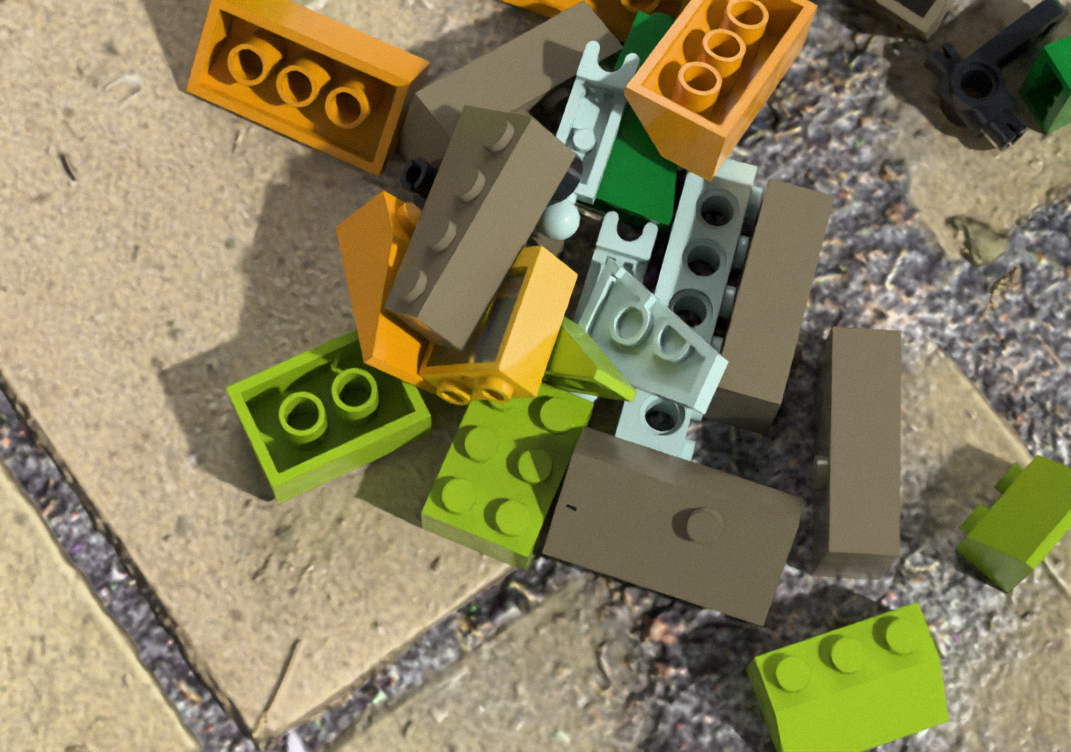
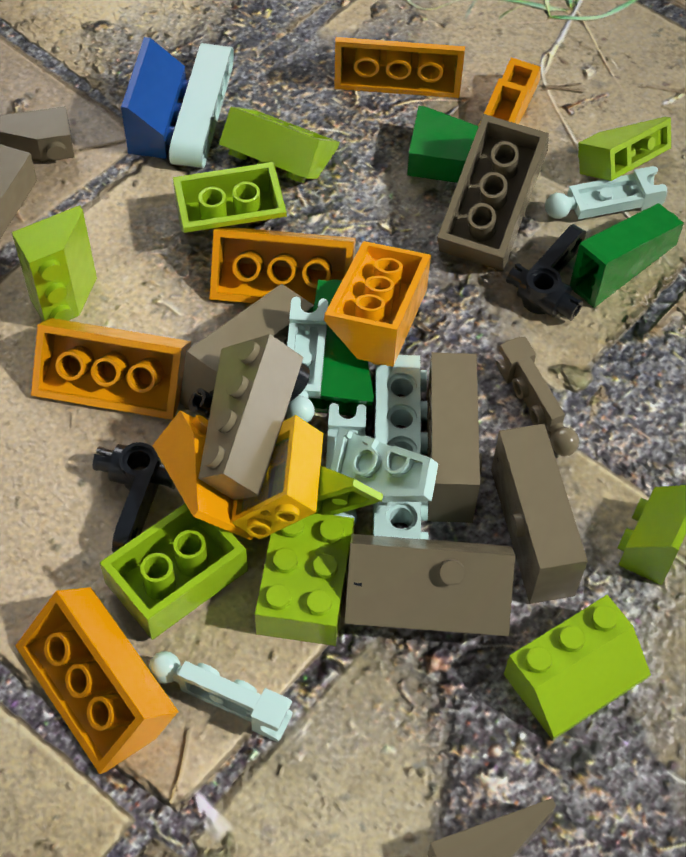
camera: 10 degrees left, 15 degrees down
none -> light orange slope [15,587,179,774]
none -> black piece [92,442,176,553]
none -> light aqua plate [148,651,293,742]
none -> dark tan plate [496,337,579,456]

